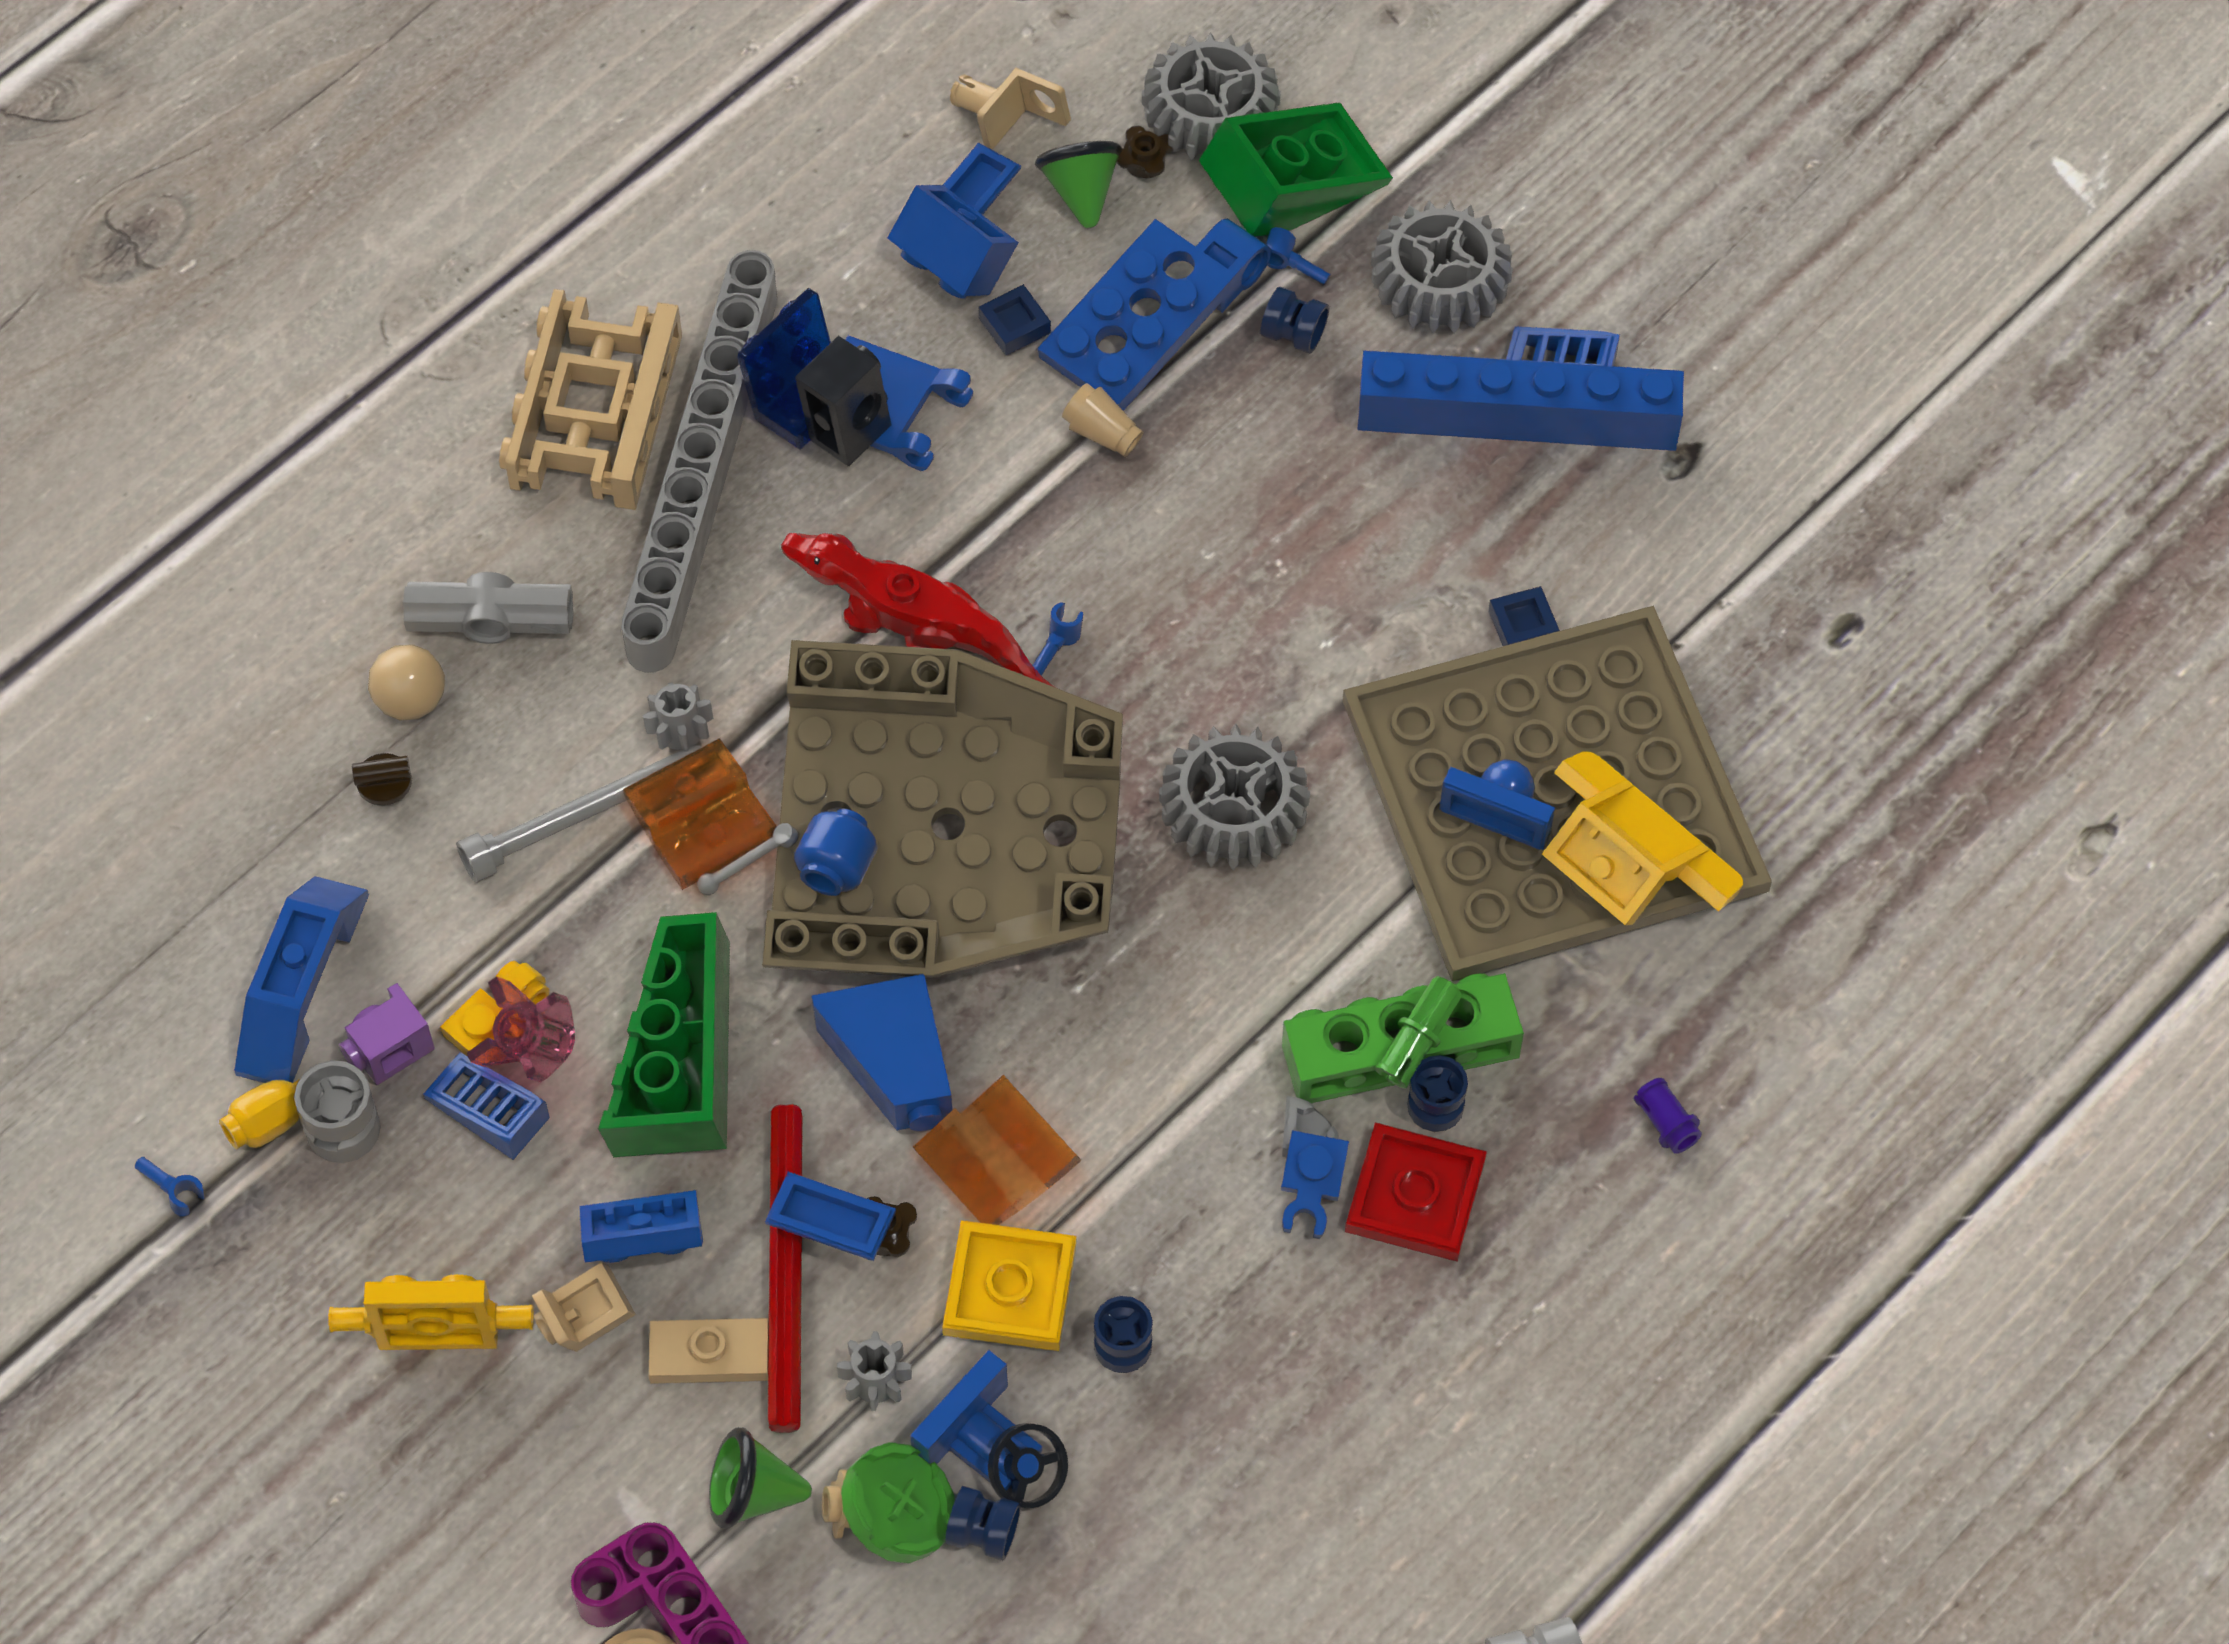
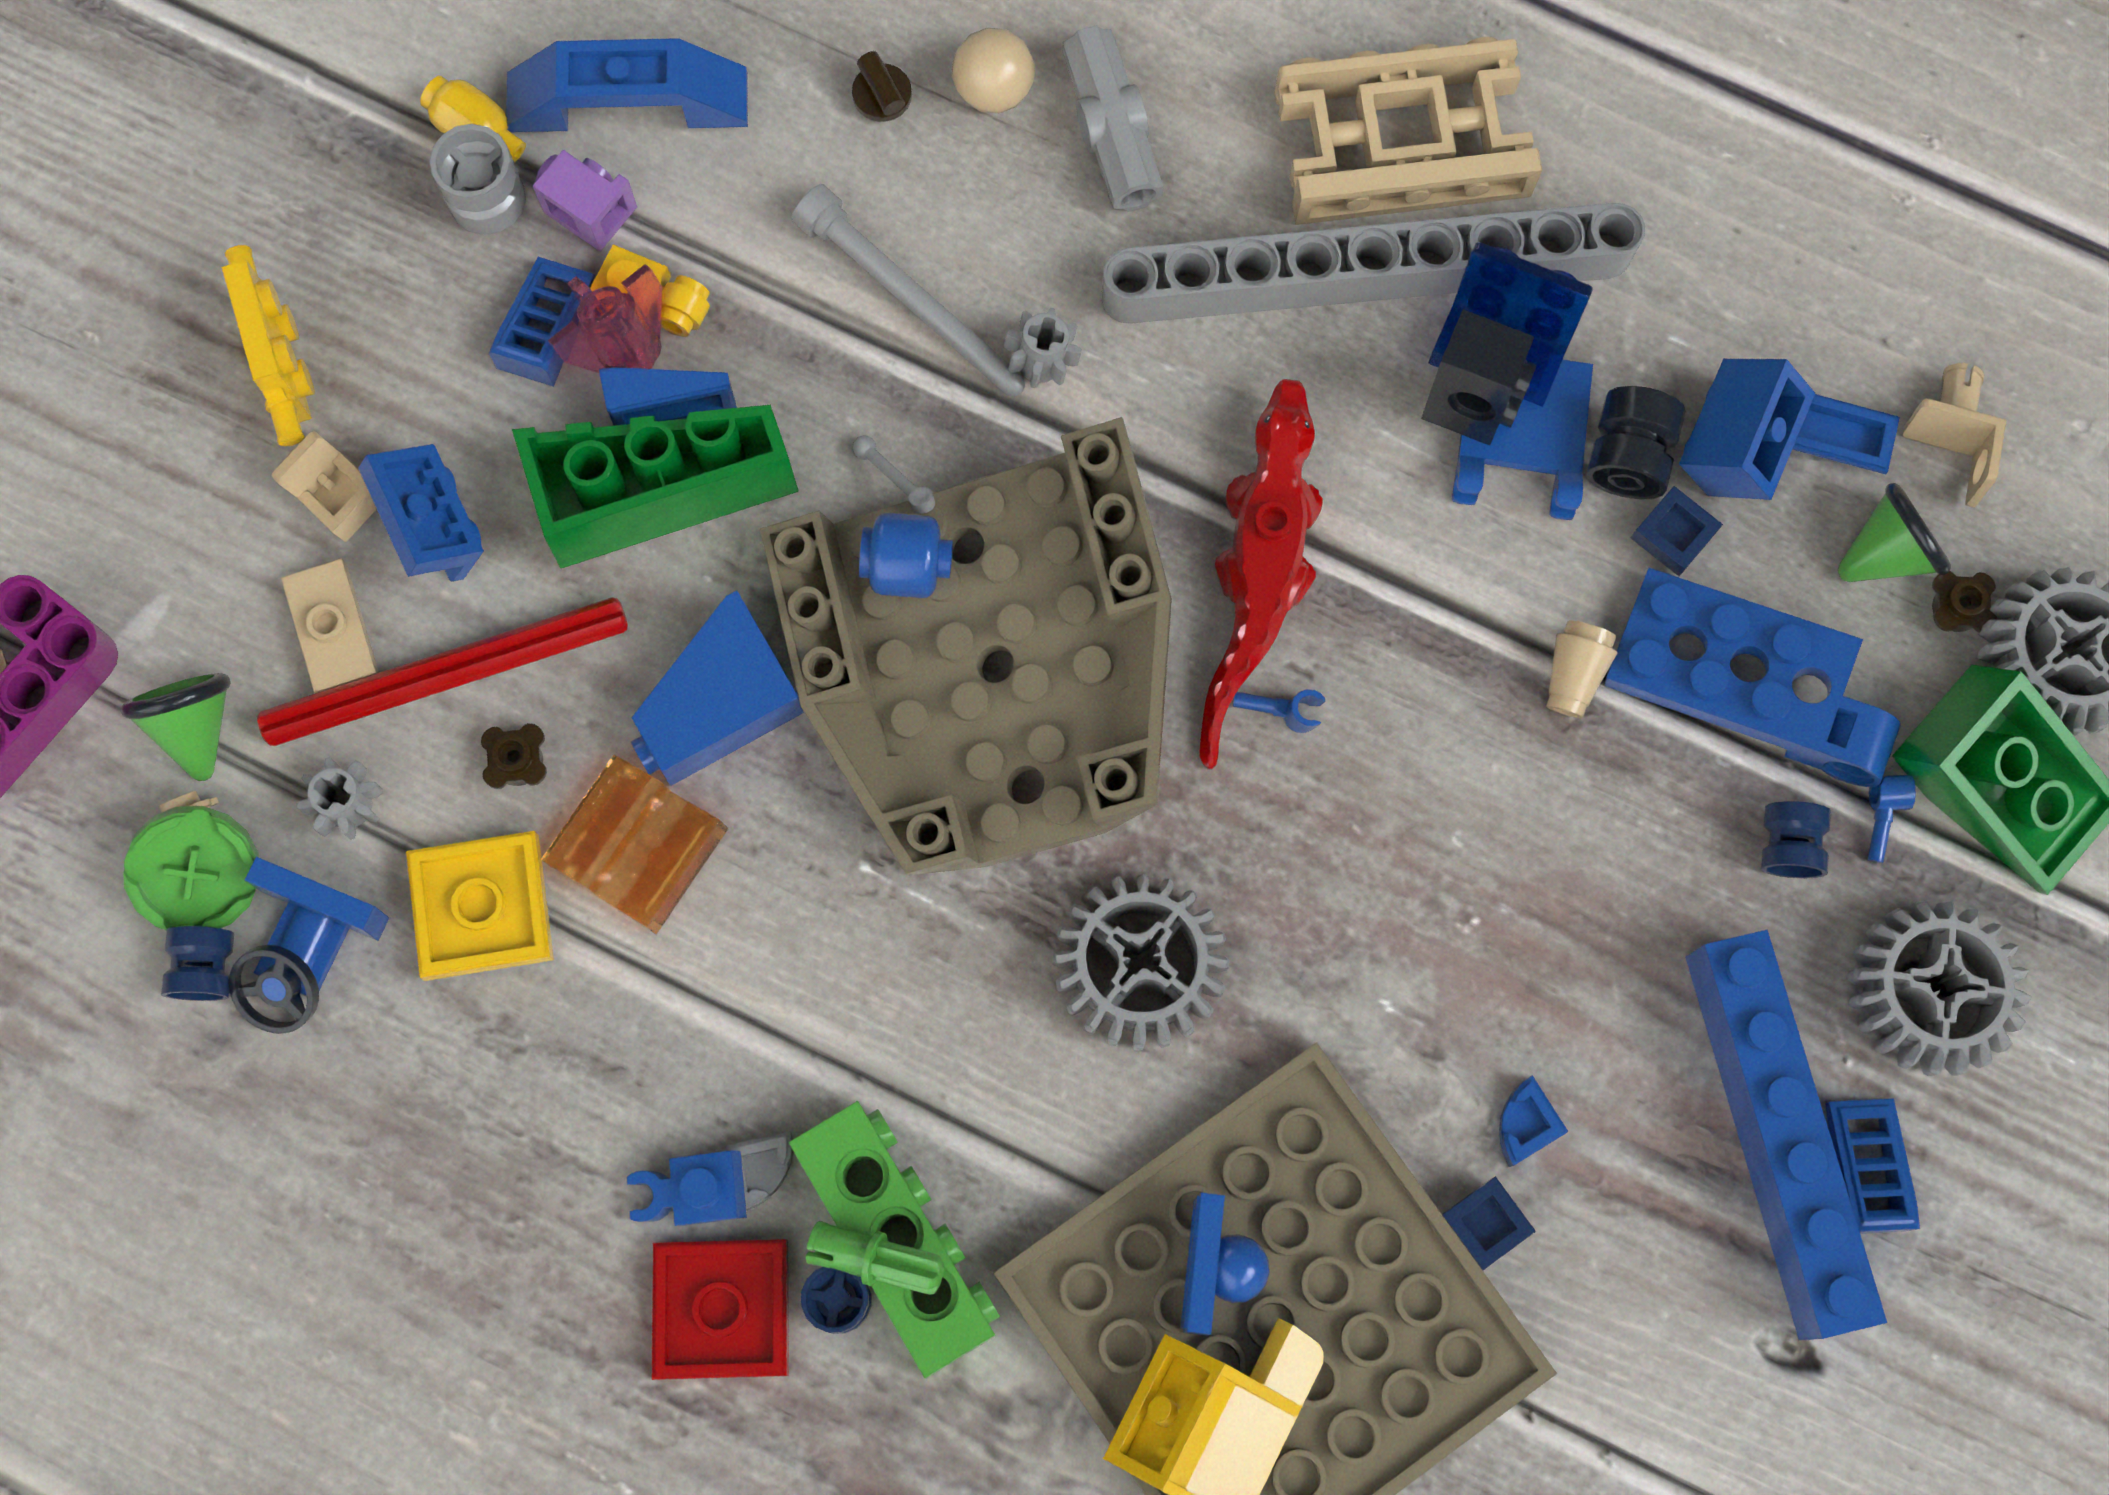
camera: 70 degrees right, 15 degrees up
blue hand [135,1157,205,1216] -> none
clear orange slope [623,738,777,890] -> none
blue tile [765,1172,896,1261] -> none
dark blue wheel [1094,1296,1153,1373] -> none
none -> blue slope [599,368,737,426]
none -> blue tile [1499,1075,1569,1167]
none -> black wheel [1586,386,1686,500]

